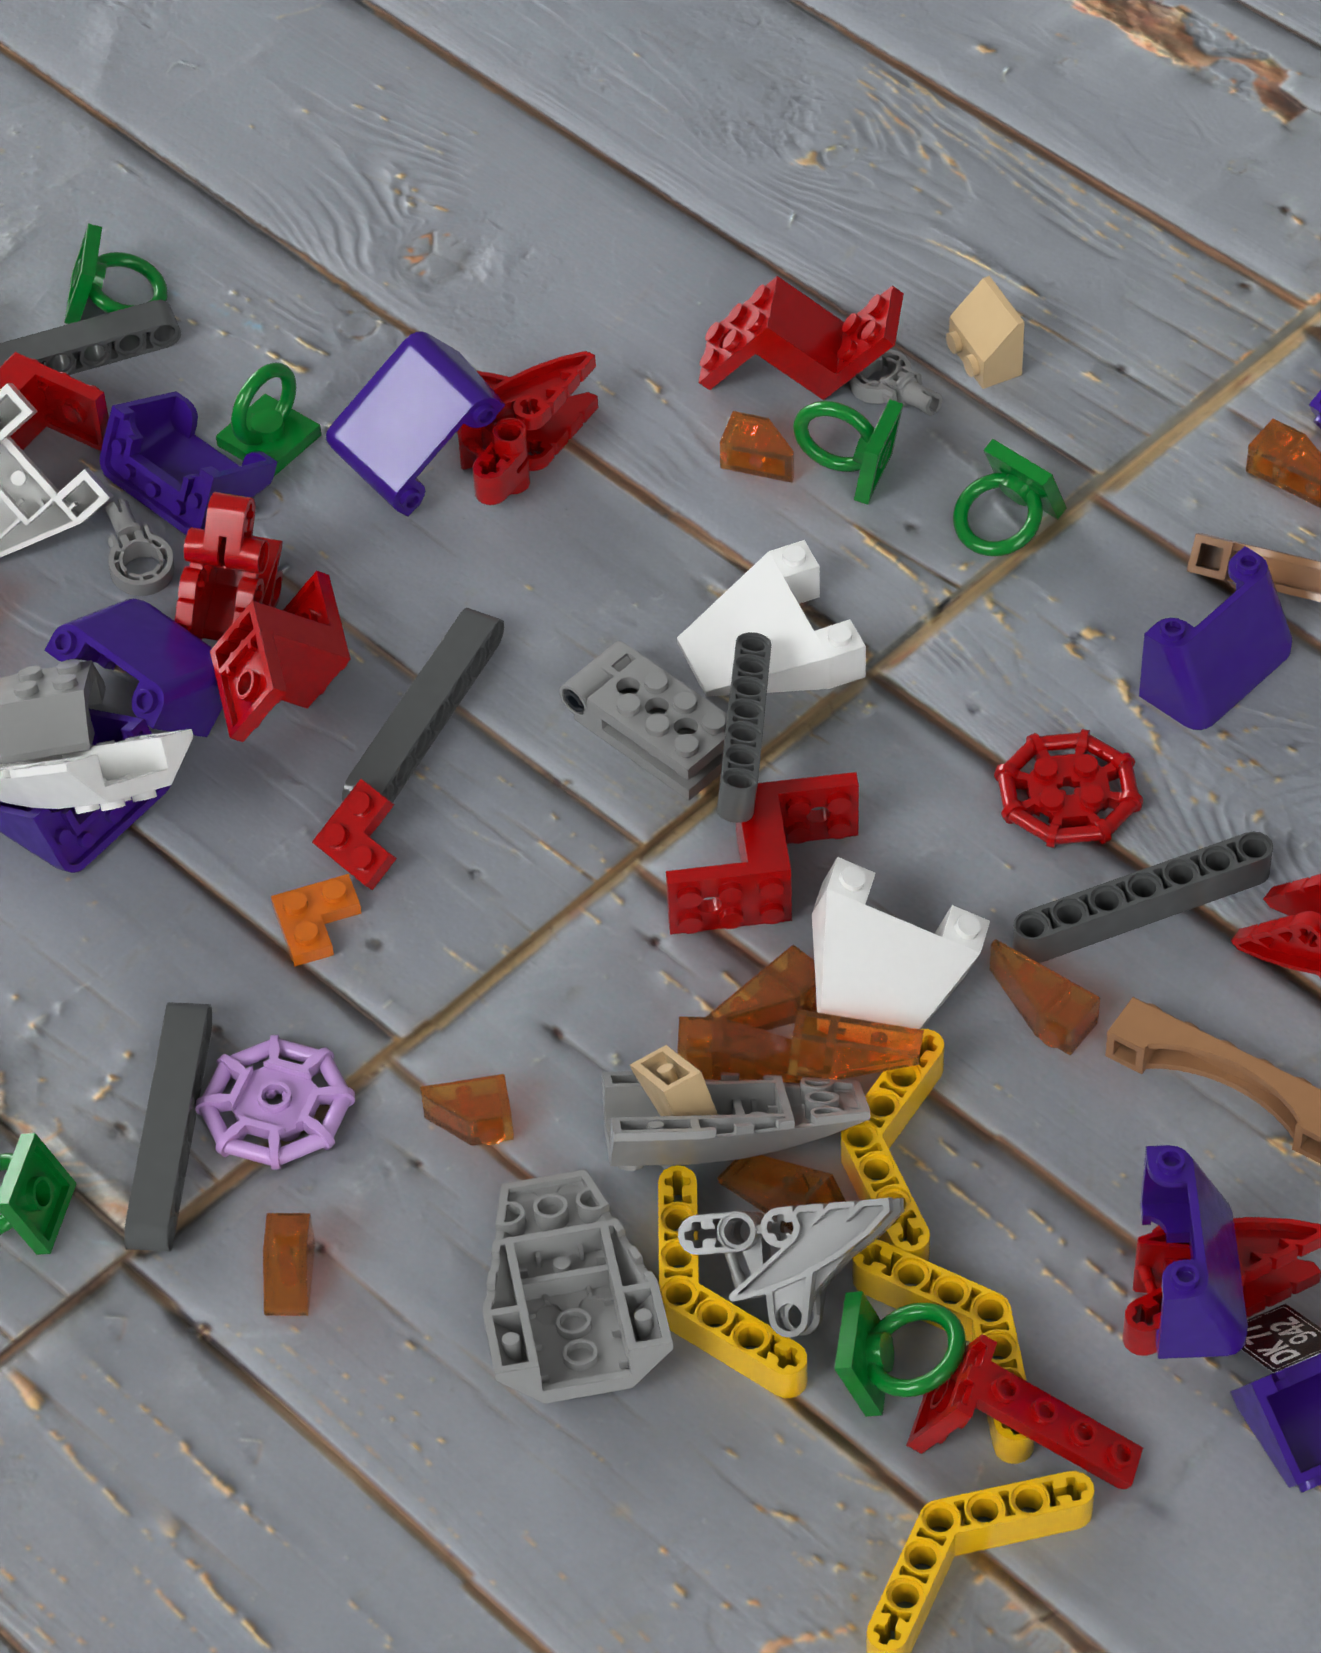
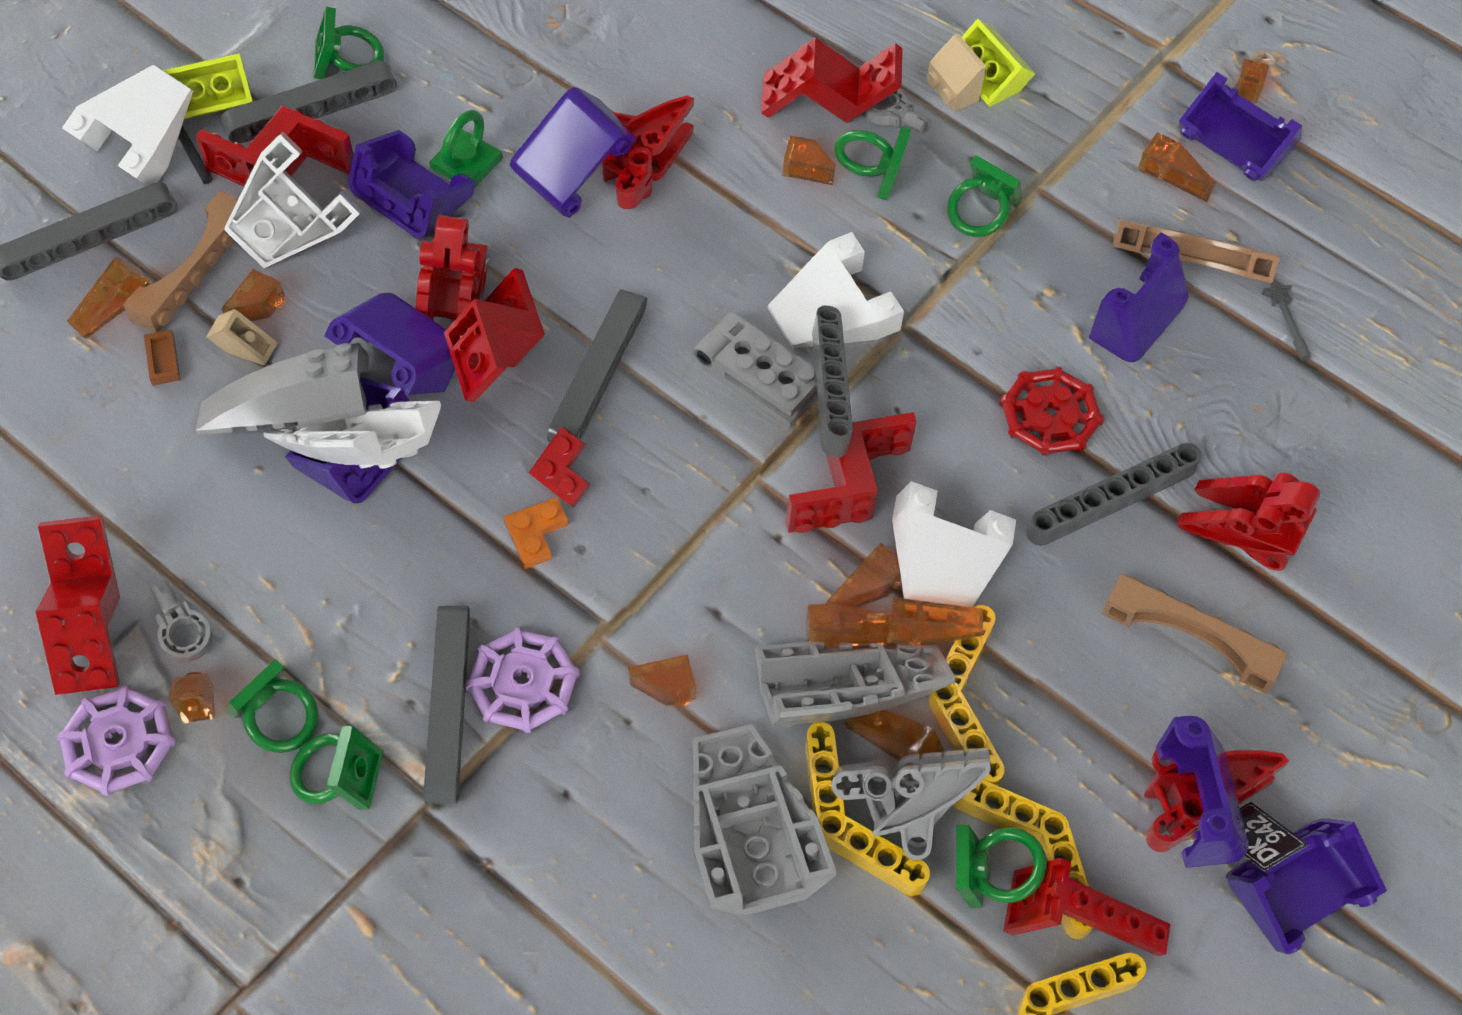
camera: 10 degrees left, 10 degrees up
light grey pin [105,498,174,596] -> none
clear orange slope [263,1213,315,1316] -> none
tan slope [630,1045,718,1116] -> none
clear orange slope [990,939,1100,1055] -> none
none -> neon yellow slope [962,19,1036,107]

